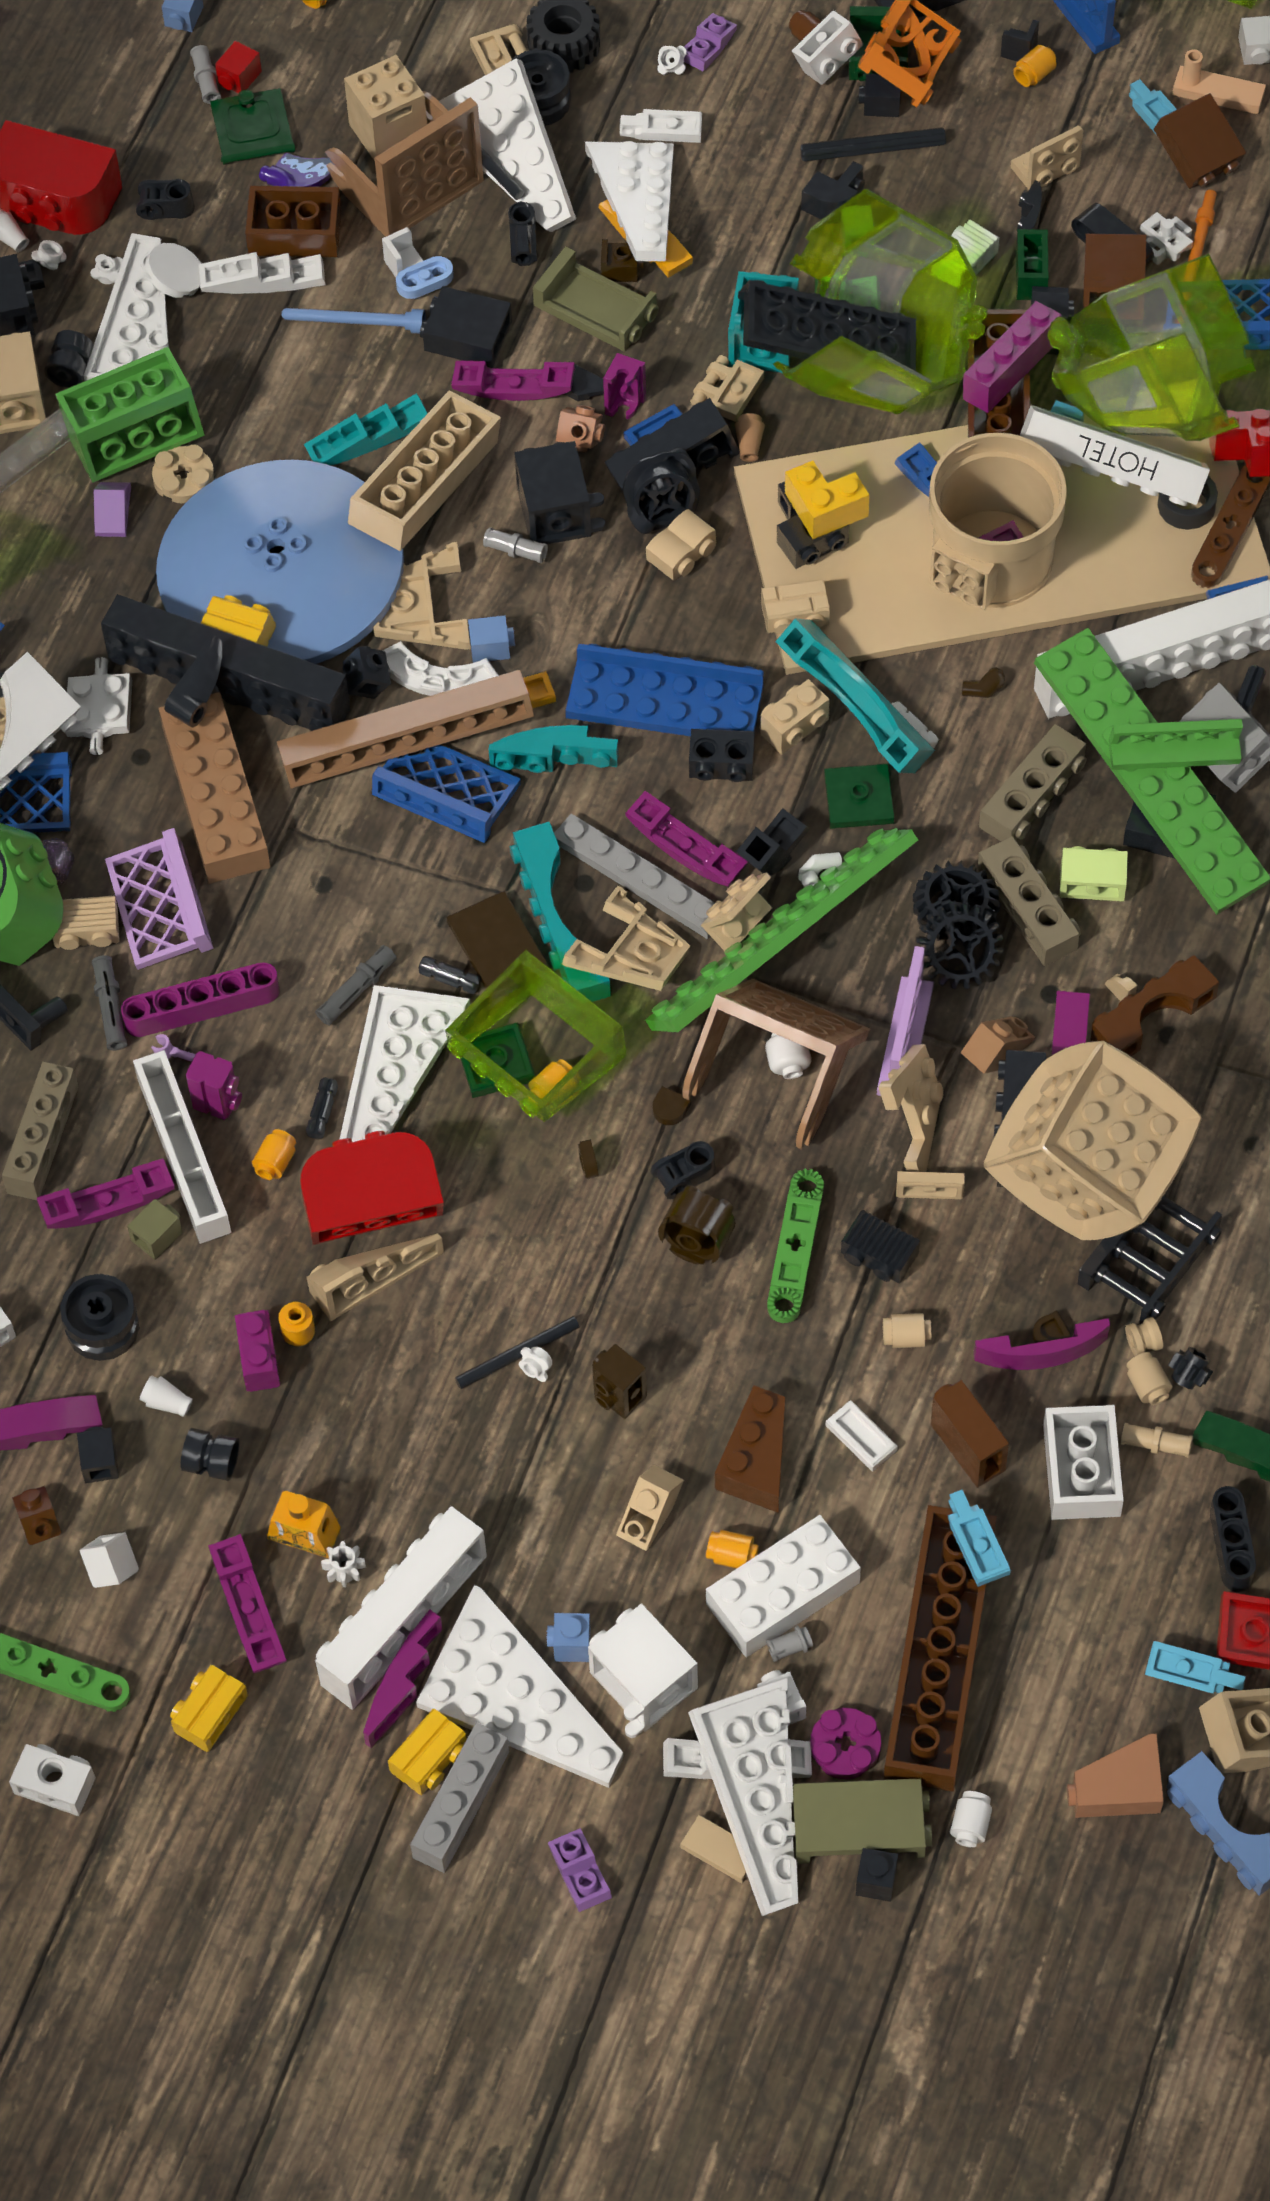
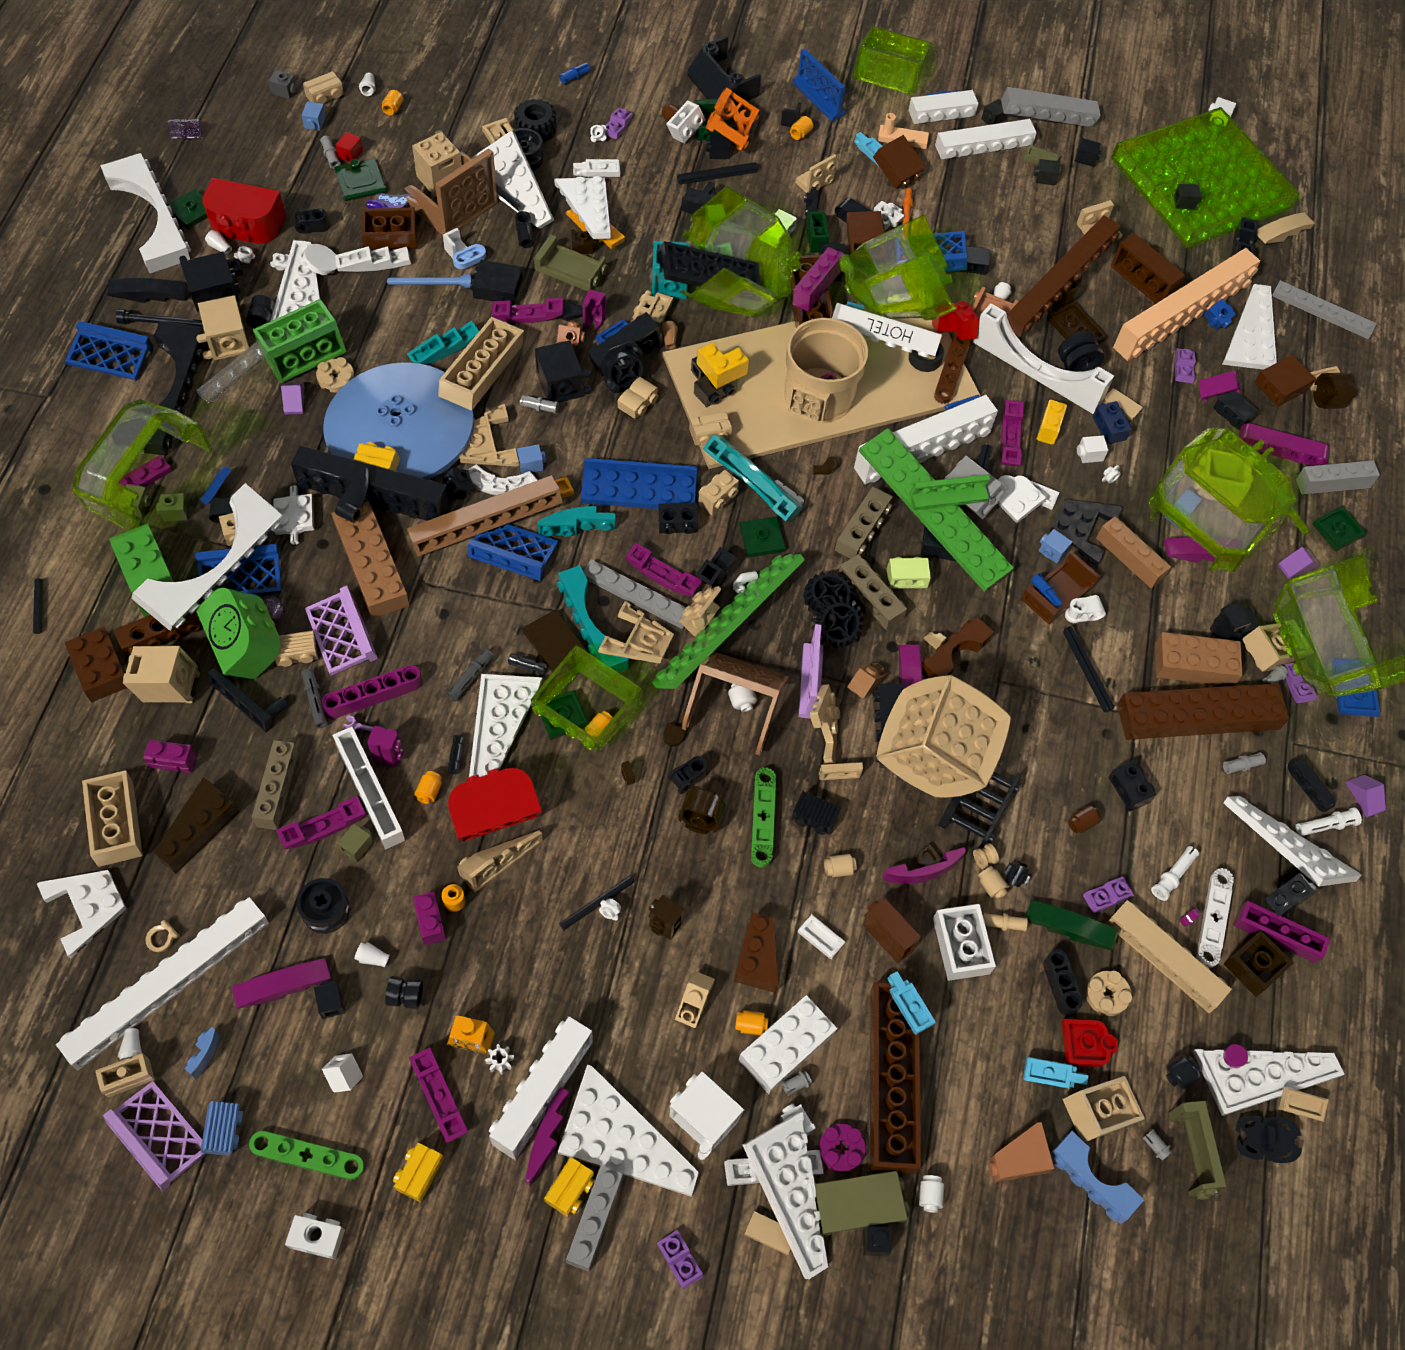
camera: 15 degrees left, 0 degrees up
reddish brown bracket [12,1485,61,1545] -> none
medium blue brick [547,1613,591,1662] -> none
blue slope [894,442,937,497] -> none

